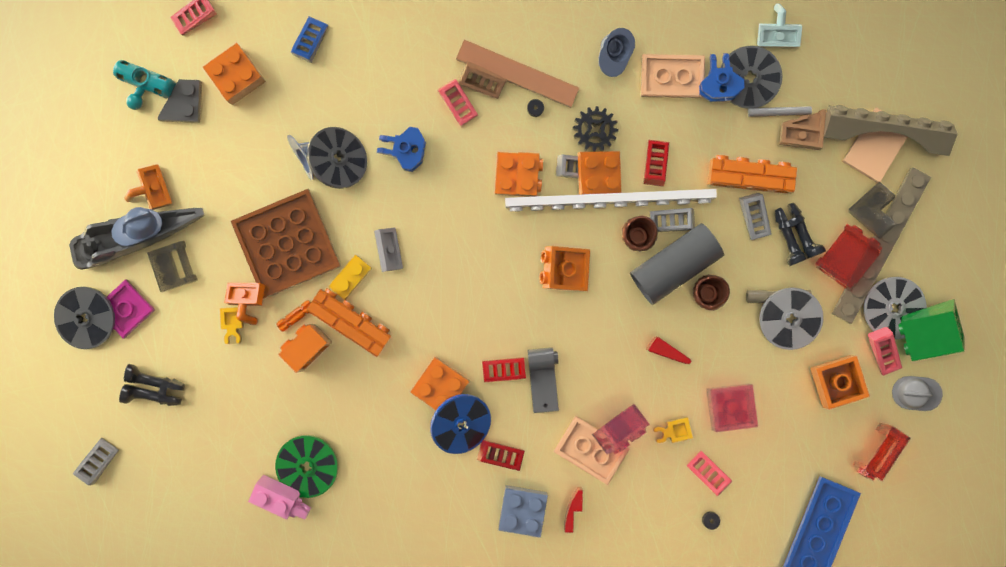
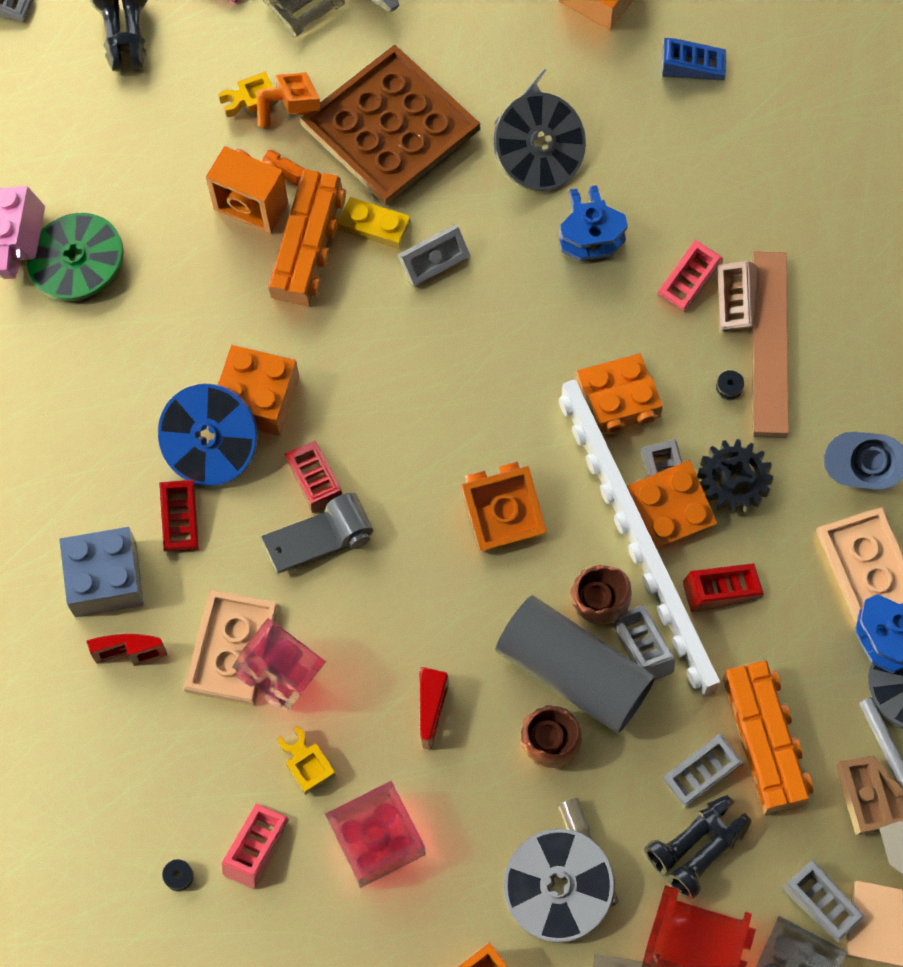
camera: 70 degrees right, 20 degrees down
none -> light grey slope [782,860,865,943]

